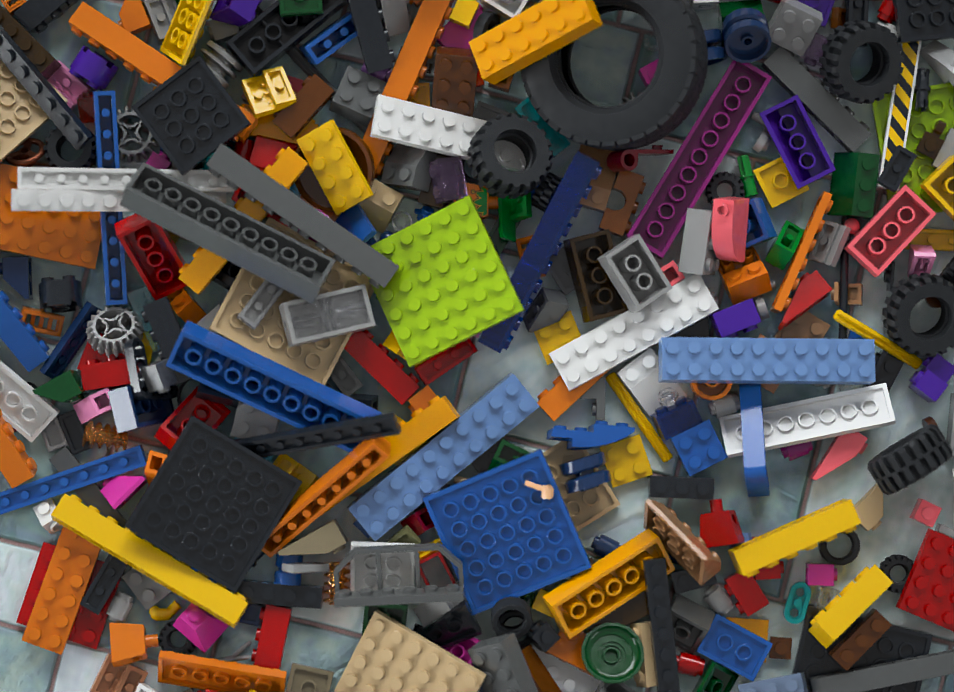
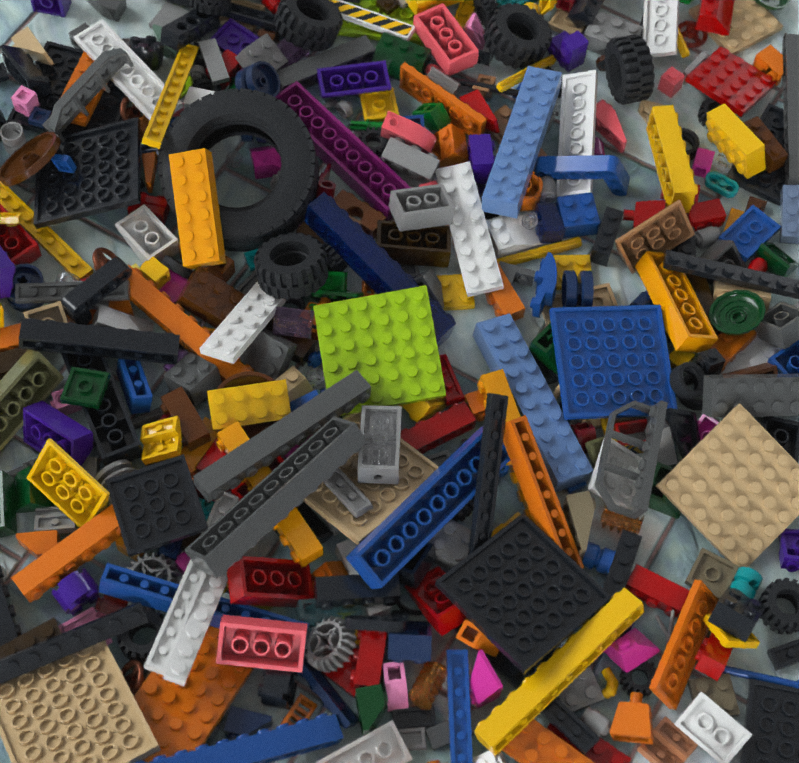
camera: 80 degrees left, 25 degrees down
flat silver brick [140,358,178,394] -> none
light grey tile [282,562,329,574] -> none
light nougat hand [524,480,554,499] -> none
black plate [877,145,917,193] -> none
none -> coral brick [216,615,308,673]

